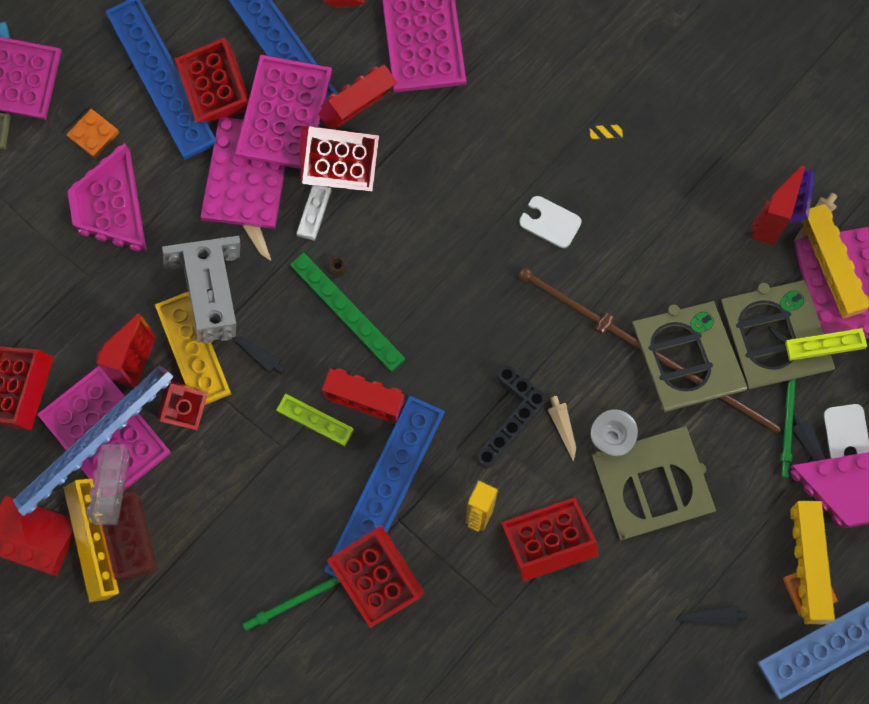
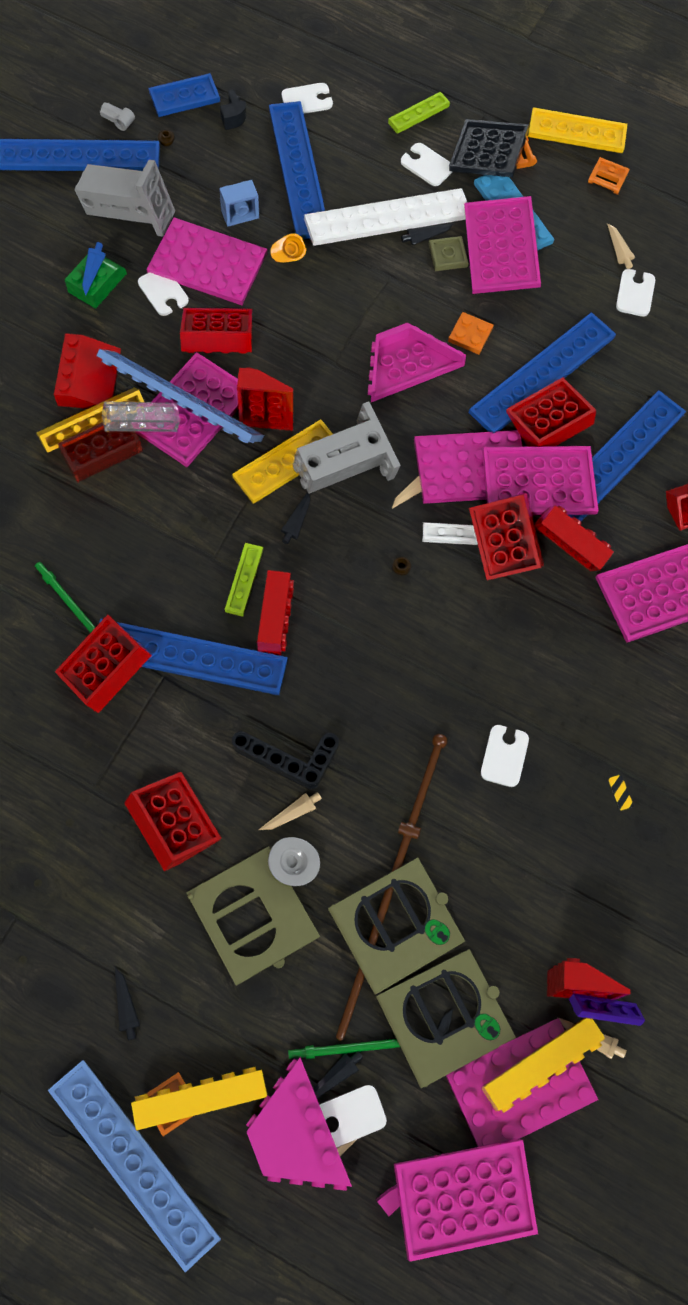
camera: 70 degrees right, 5 degrees down
red slope [156,381,208,430] -> none
green plate [290,253,406,373] -> none
yellow brick [466,481,498,532] -> none
neon yellow plate [785,328,867,361] -> none

